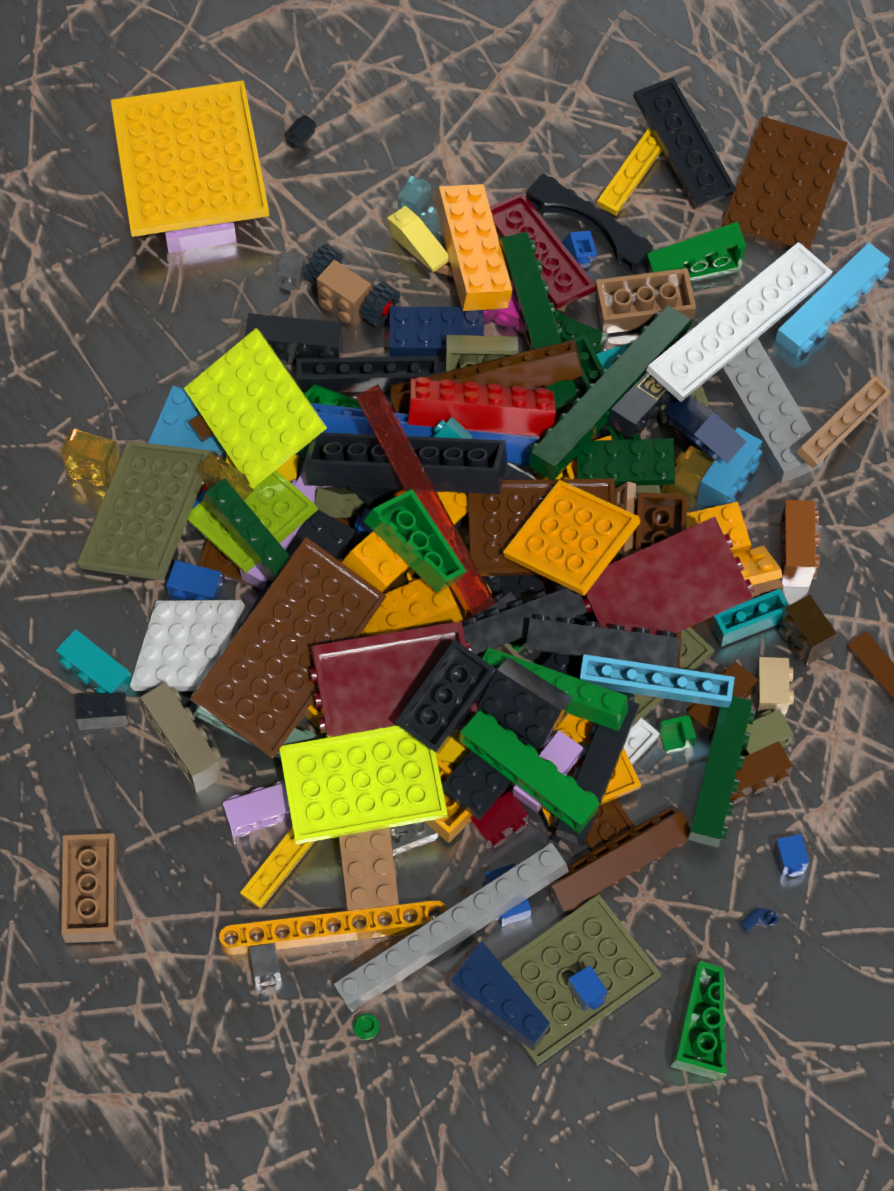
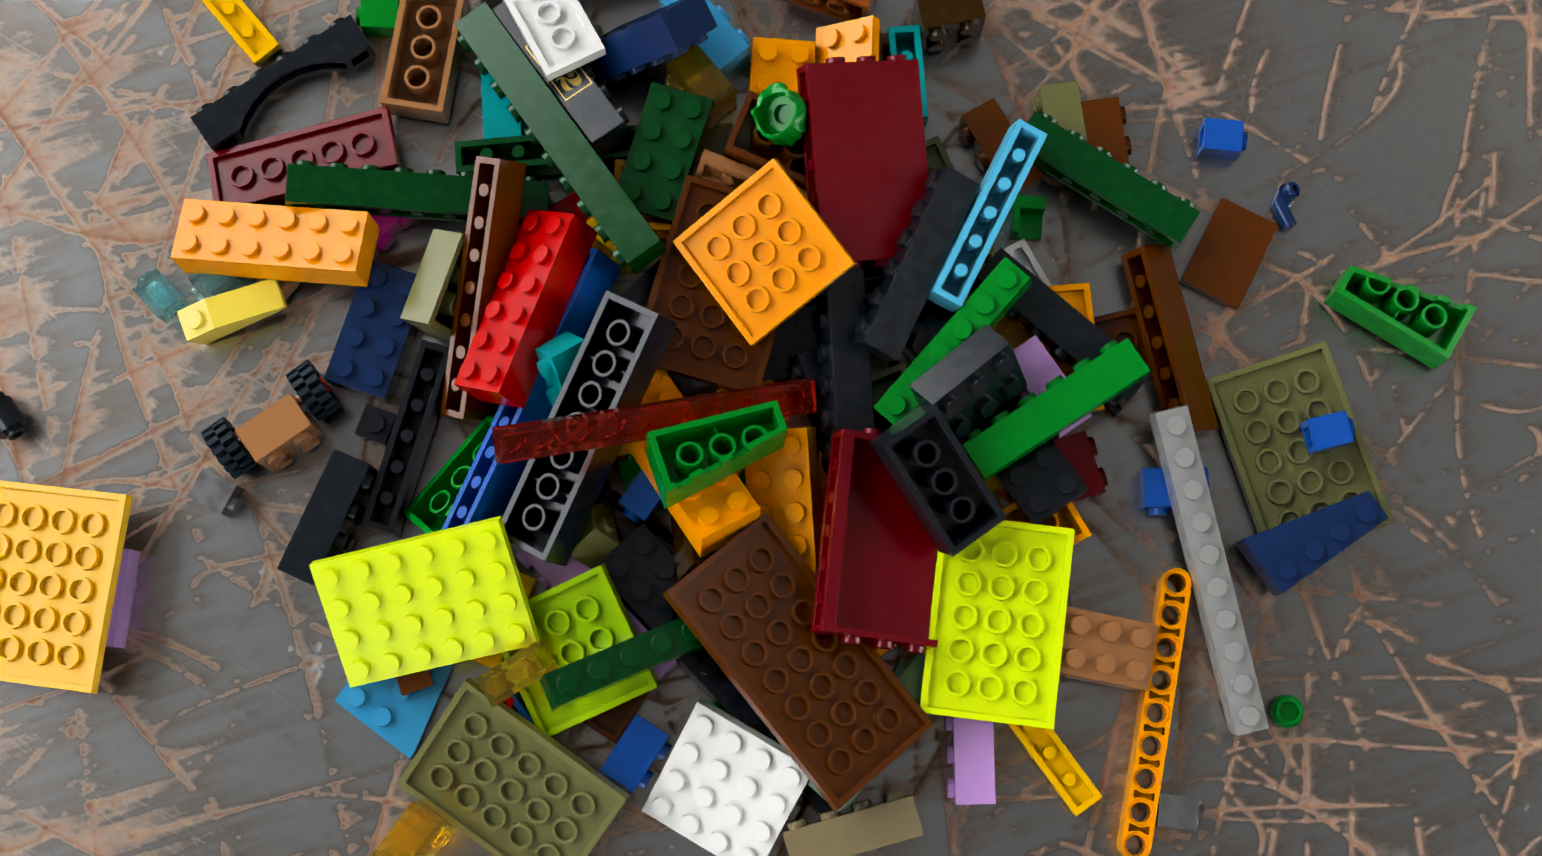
camera: 70 degrees left, 15 degrees up
dark green plate [554,310,609,354] -> none
blue brick [562,231,598,269] -> none
tan brick [757,657,794,713] -> none
none -> black brick [355,404,397,448]
none -> green hair [751,82,808,147]
none -> reddish brown tile [1179,197,1279,310]

